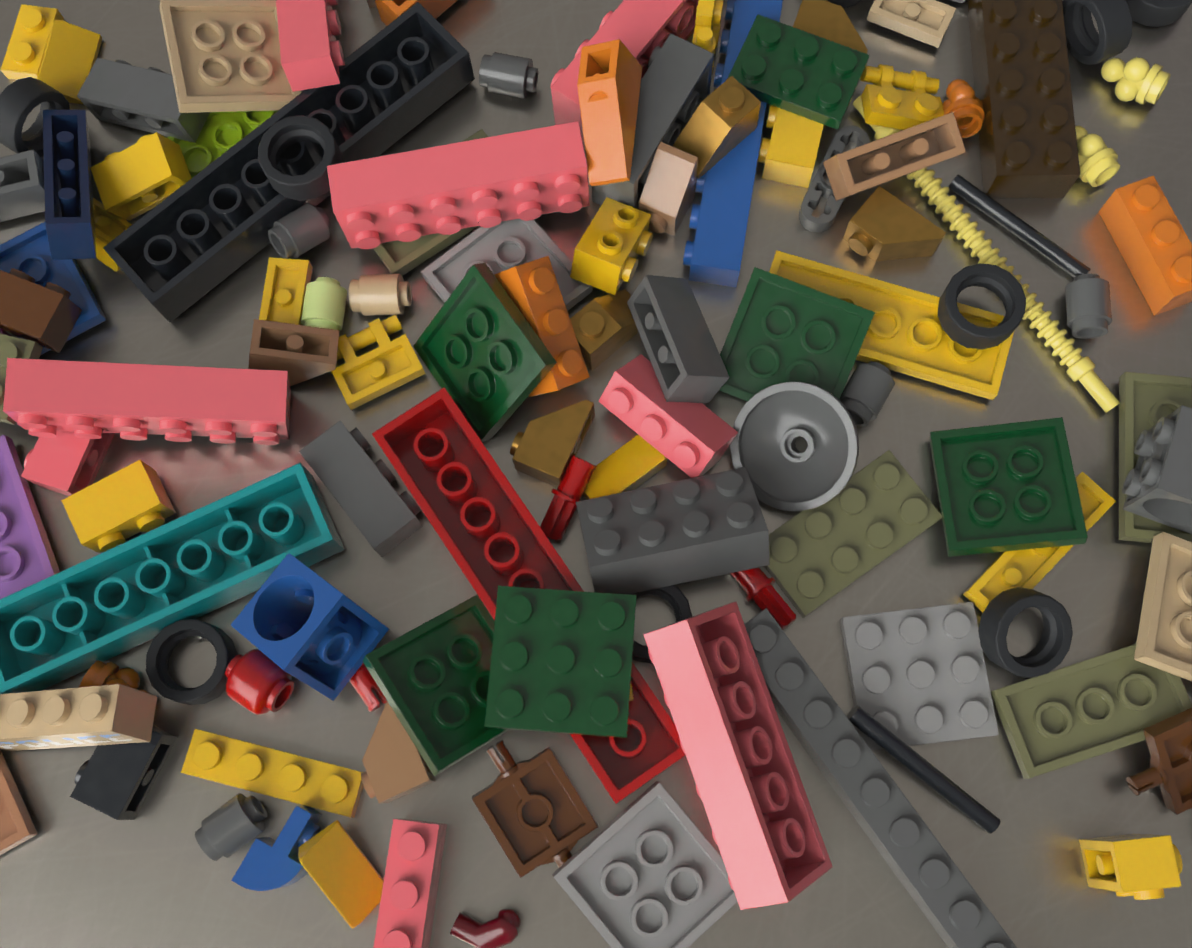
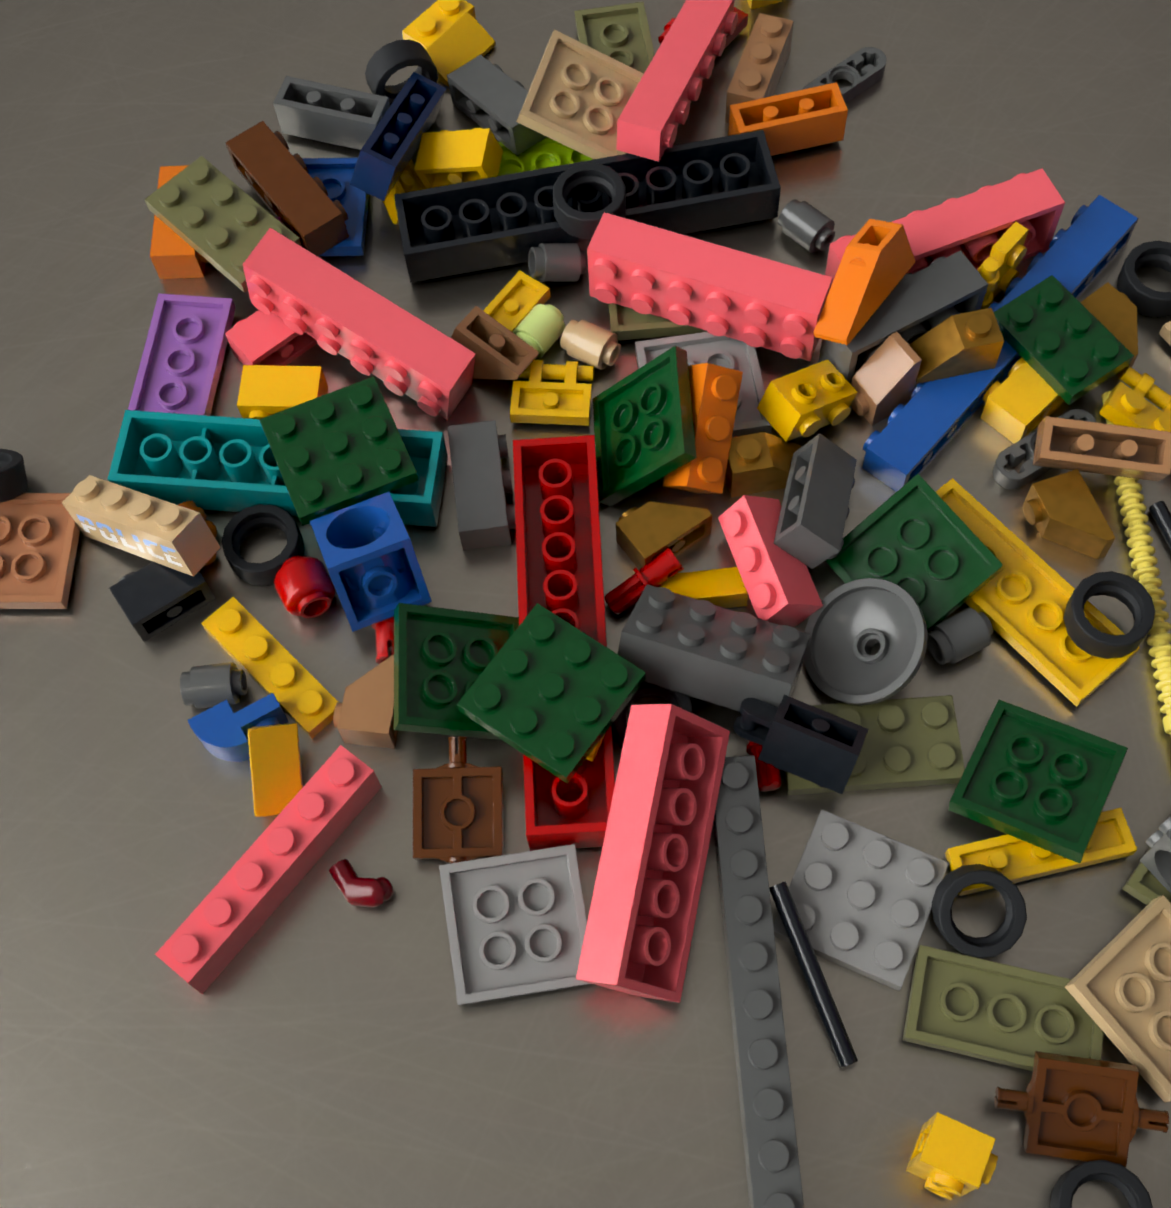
camera: 30 degrees right, 10 degrees down
none -> dark green plate [259,376,419,526]
none -> black brick [733,695,869,794]

